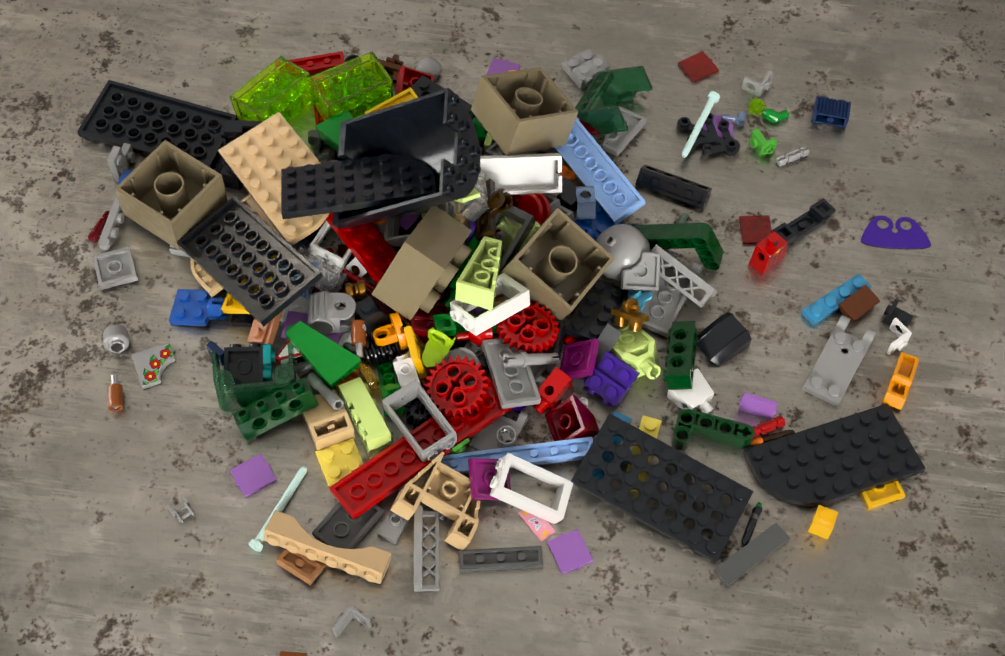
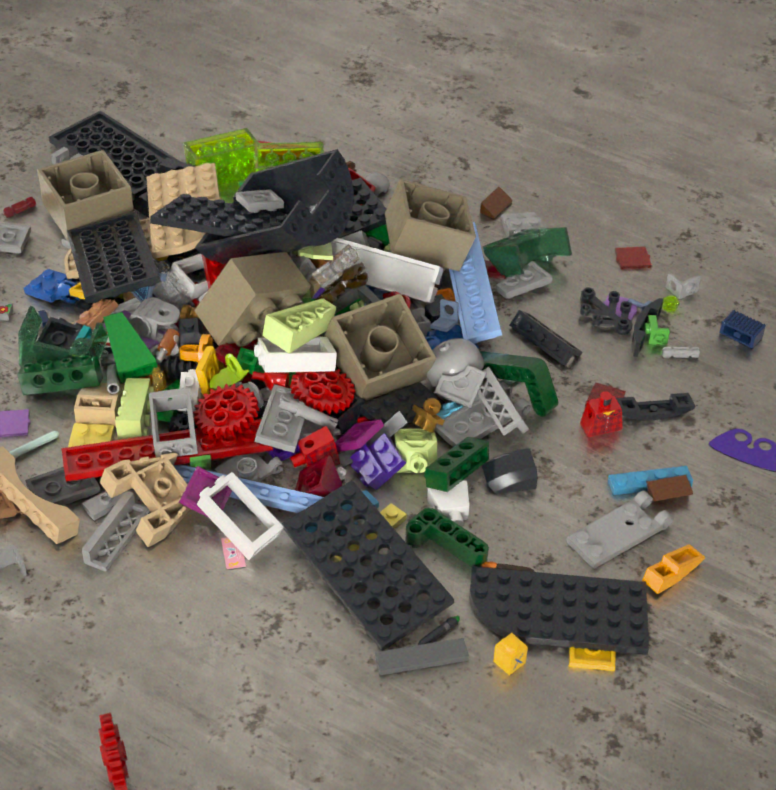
camera: 25 degrees right, 15 degrees down
light grey plate [98,195,125,253] -> none
dark grey tile [459,546,543,572] -> none
medium lavender piece [547,529,593,574] -> none
light aqua bar [681,91,720,158] -> none
medium lavender piece [739,392,778,420] -> none
red axle [752,416,786,439] -> none
green arm [762,109,789,123] -> none
black bracket [883,300,913,332] -> none
white bracket [887,318,912,356] -> none
none -> light grey plate [236,190,284,213]
none -> reddish brown slope [480,187,513,219]
none -> black slope [631,298,664,357]

